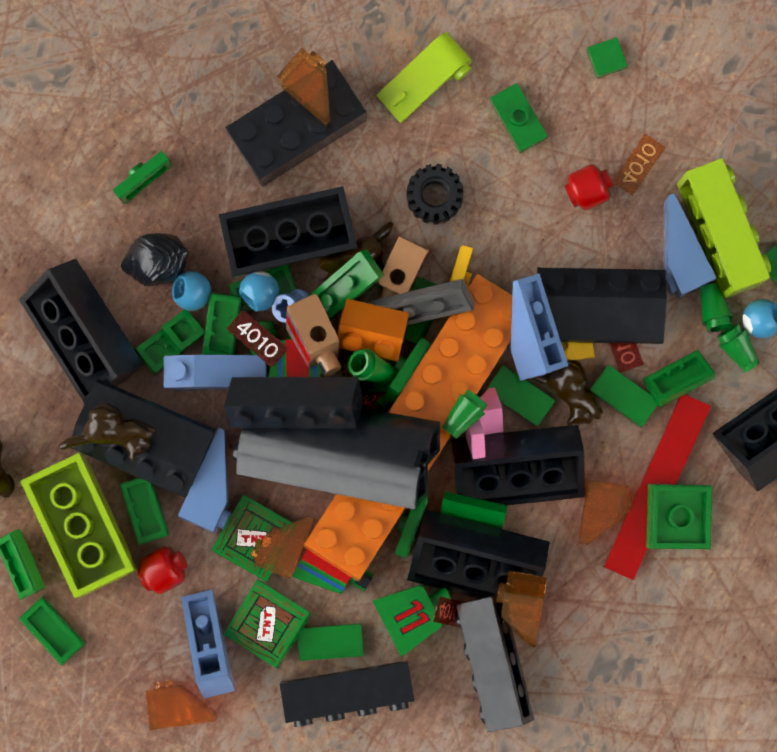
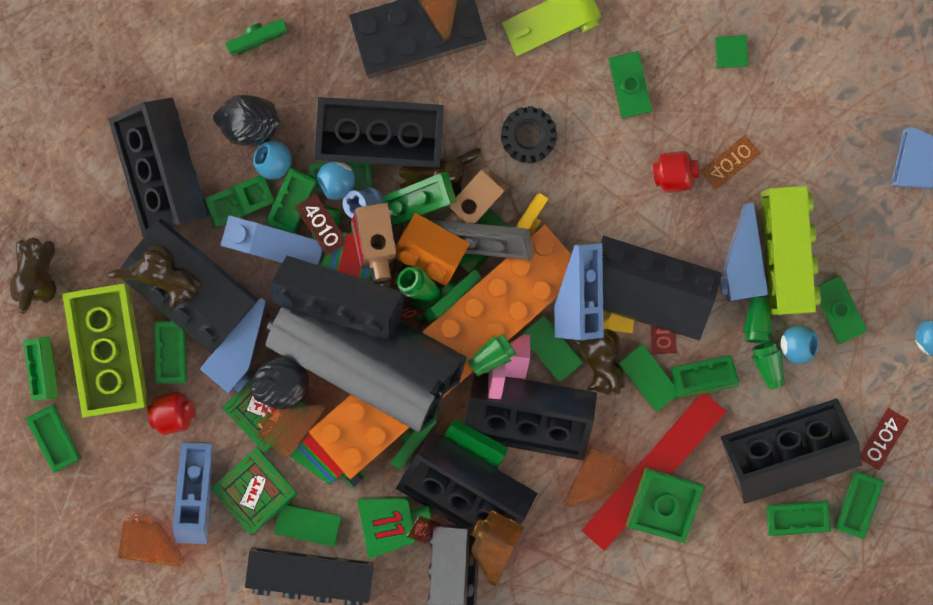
camera: 15 degrees right, 5 degrees up
none -> black hair [252,356,309,410]

